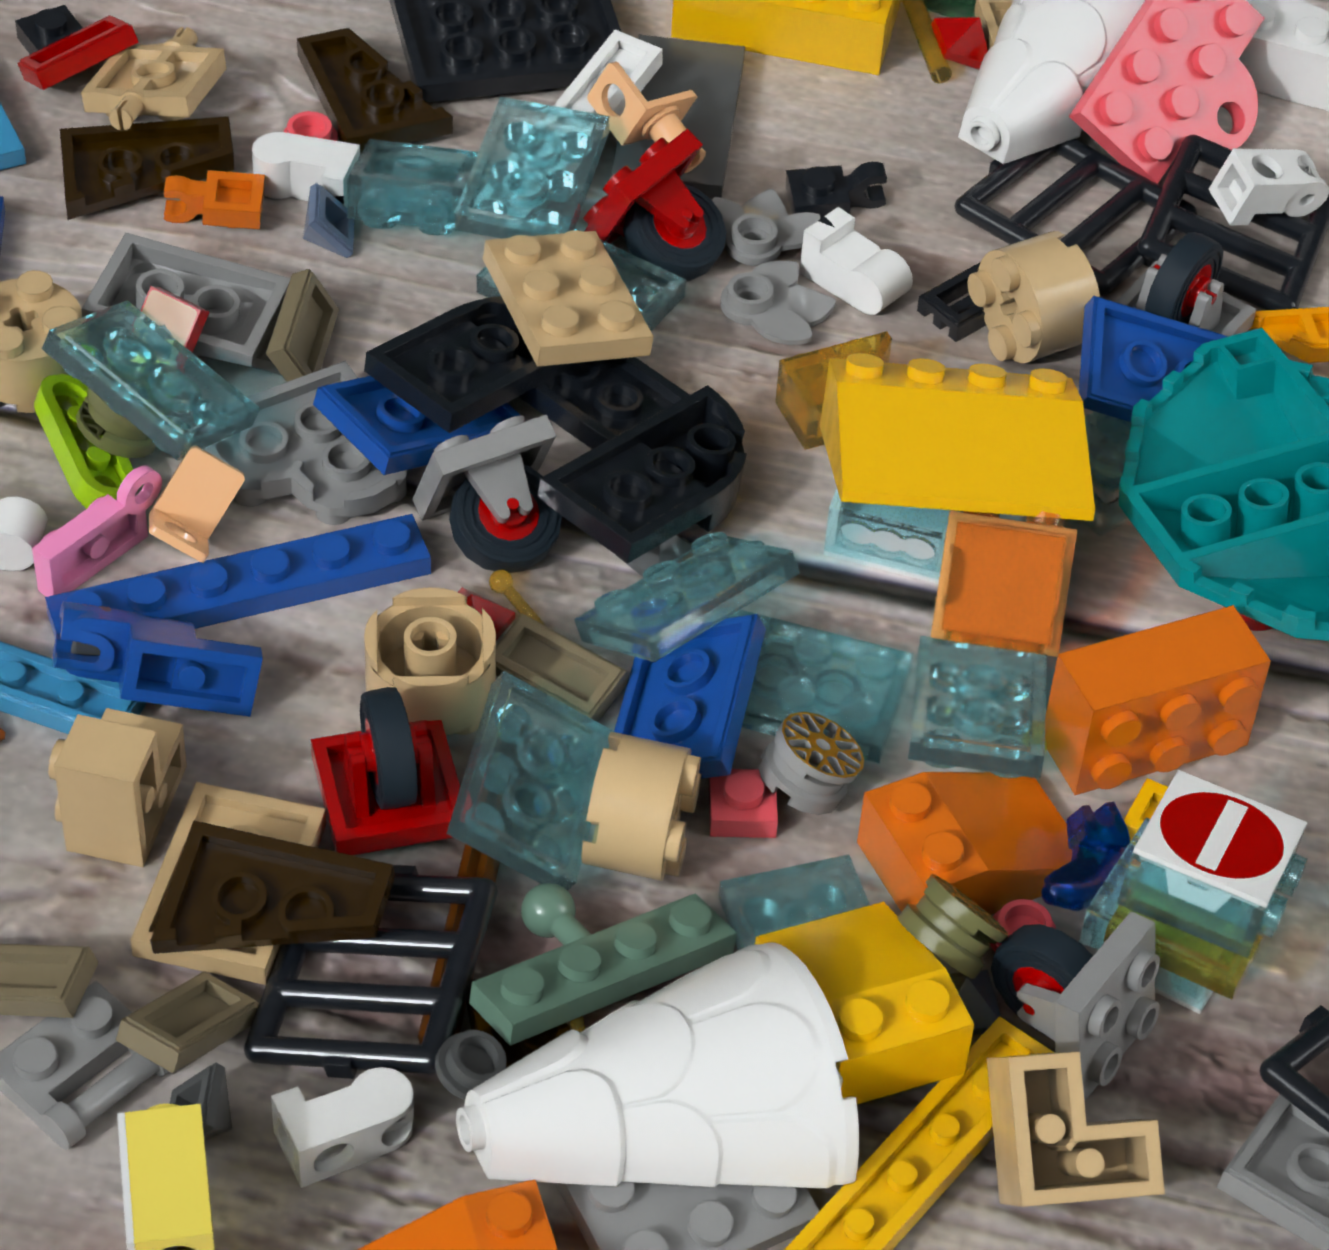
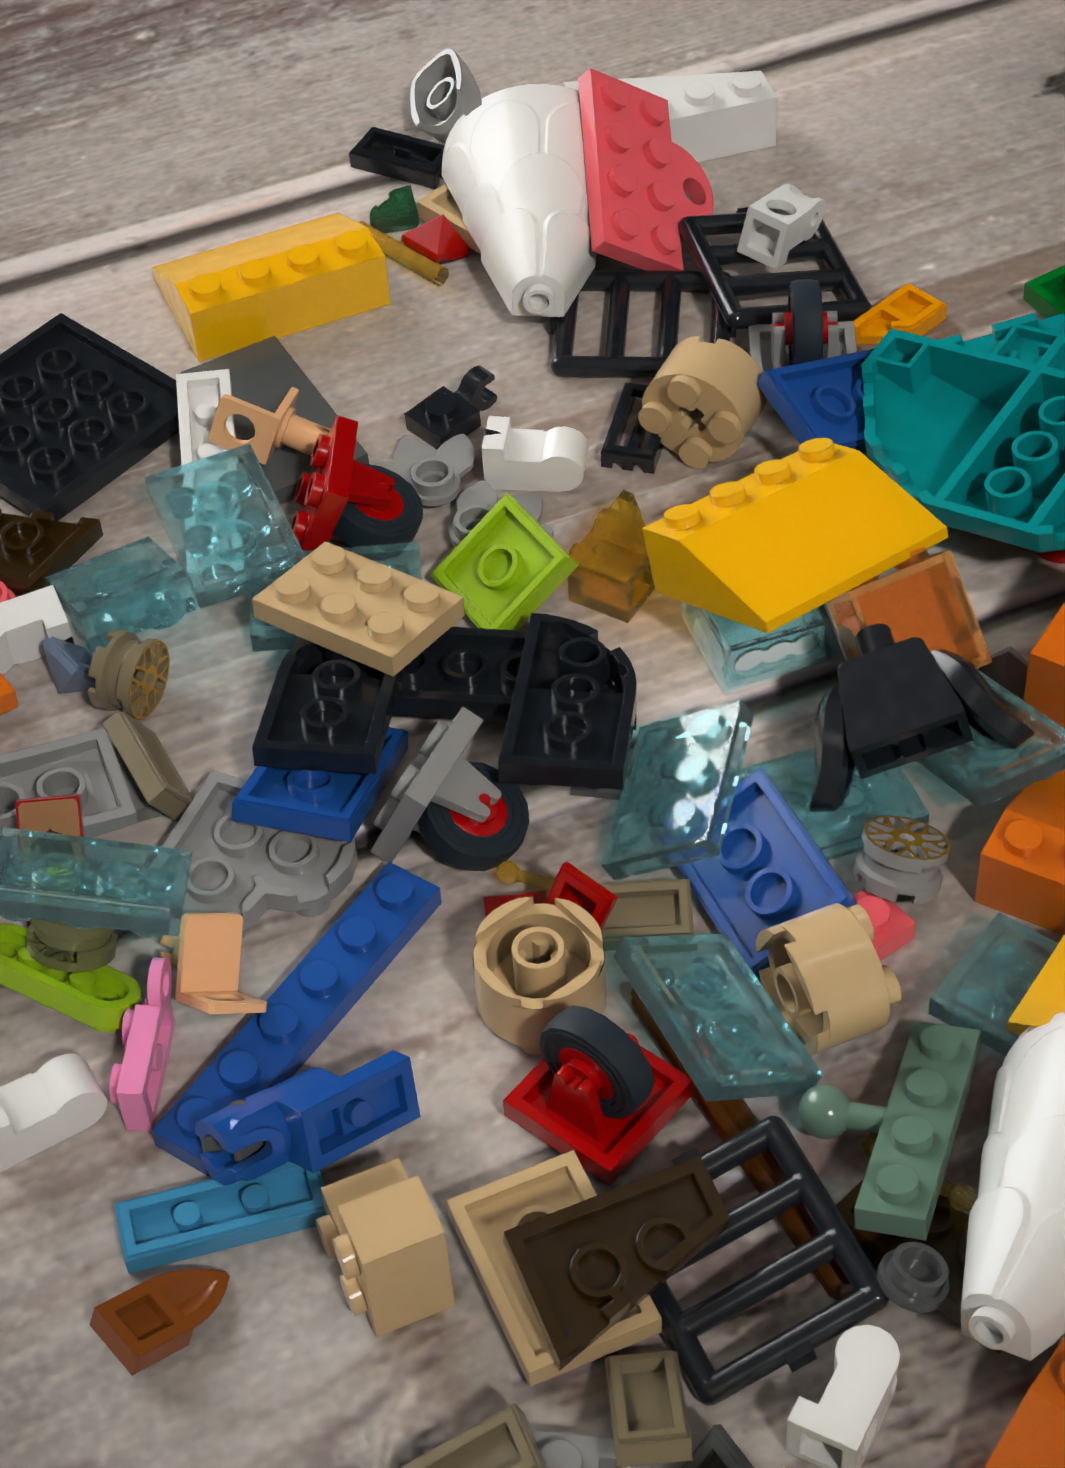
camera: 30 degrees left, 0 degrees up
none -> dark tan wheel [87,629,170,719]
none -> lime tile [430,492,579,630]
none -> red slope [544,862,618,931]
none -> black torso [809,624,1035,812]

